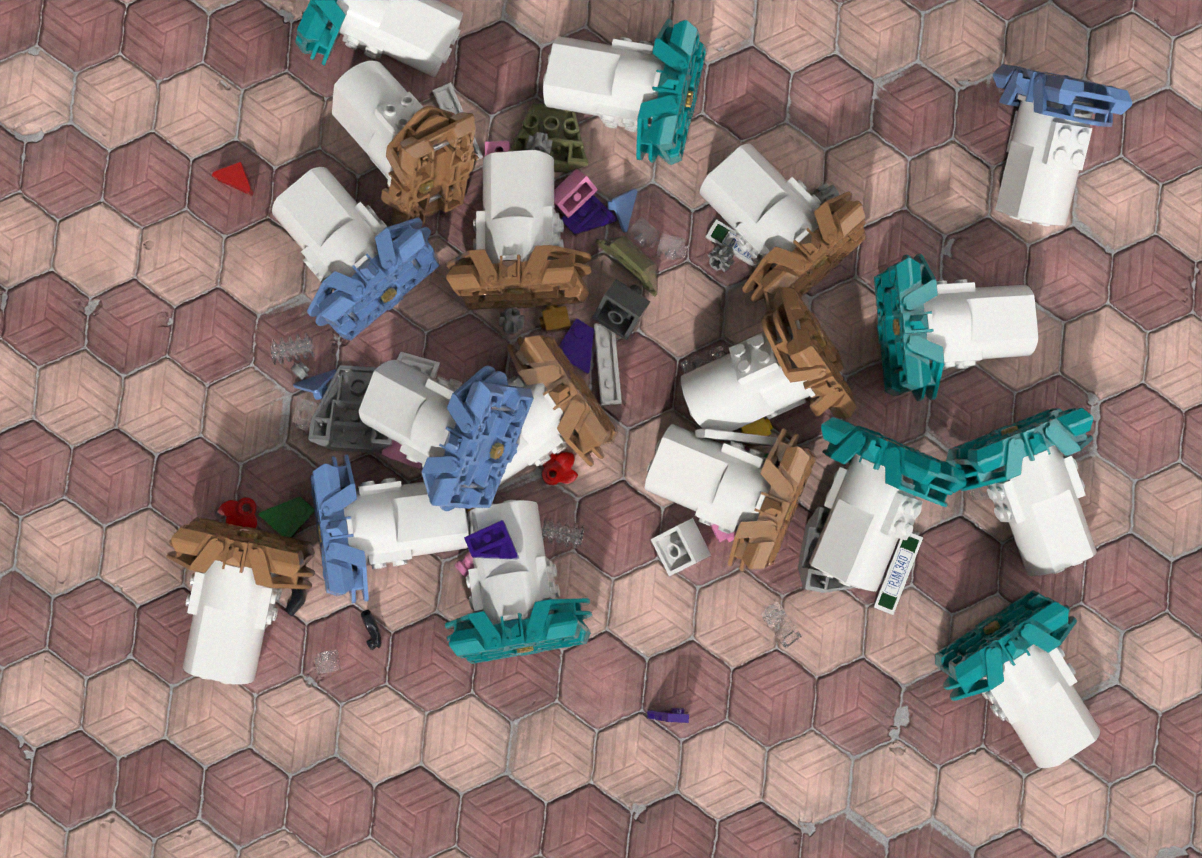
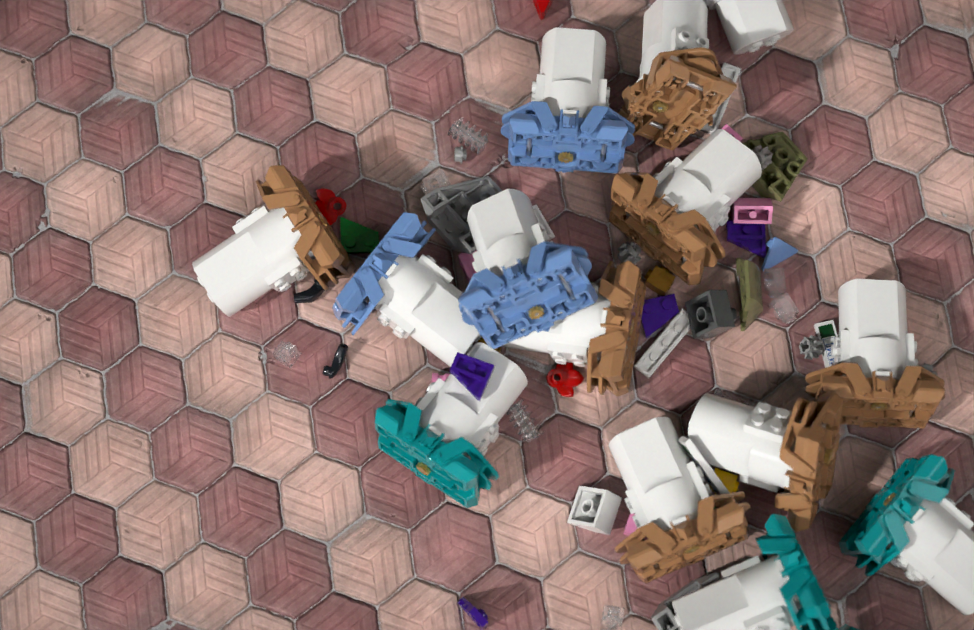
camera: 45 degrees right, 10 degrees down
medium blue piece [293,369,336,400] -> none
piece [543,19,707,165] -> none

